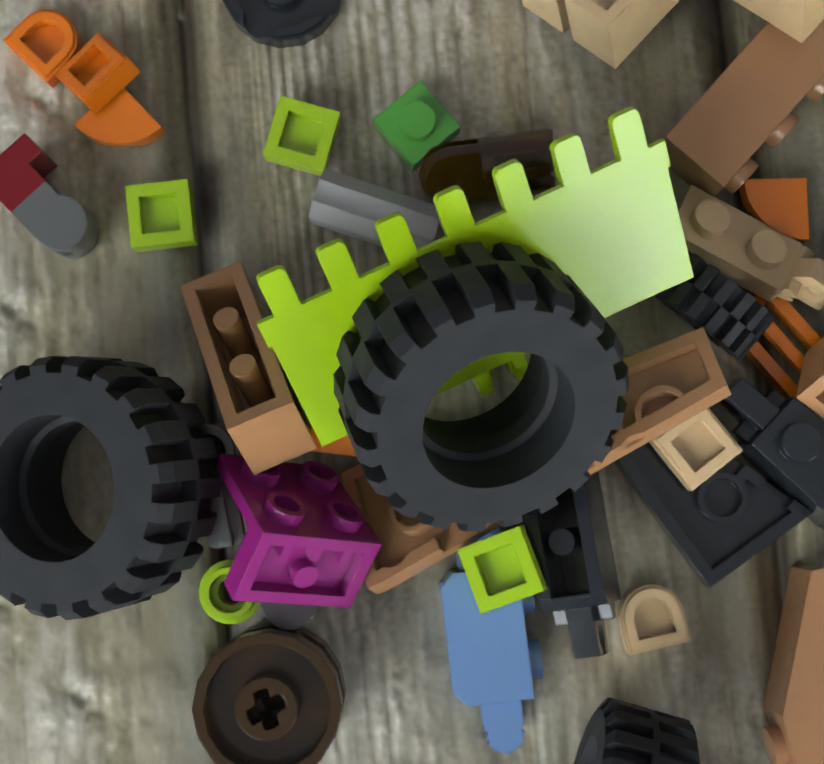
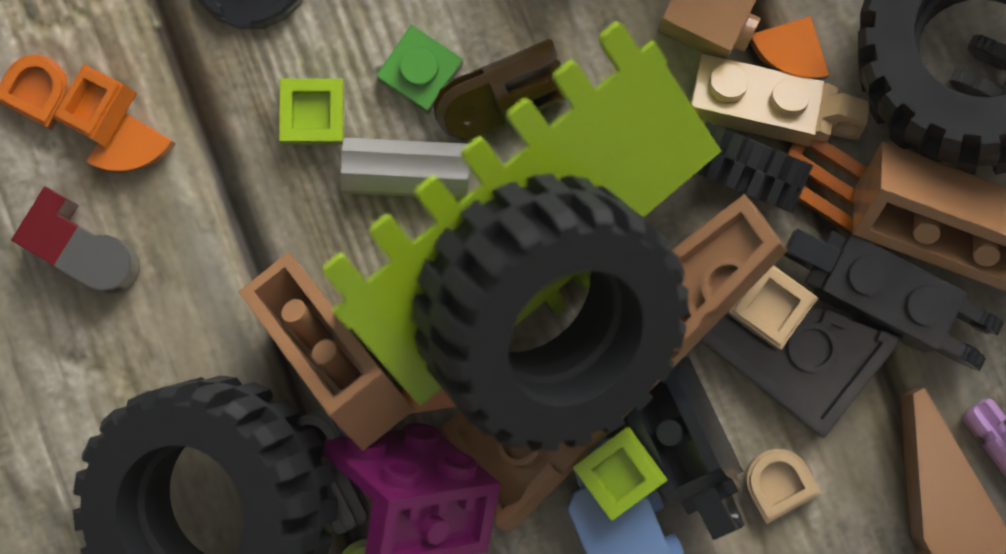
camera: 15 degrees left, 0 degrees up
lime plate [125,179,198,252] -> none

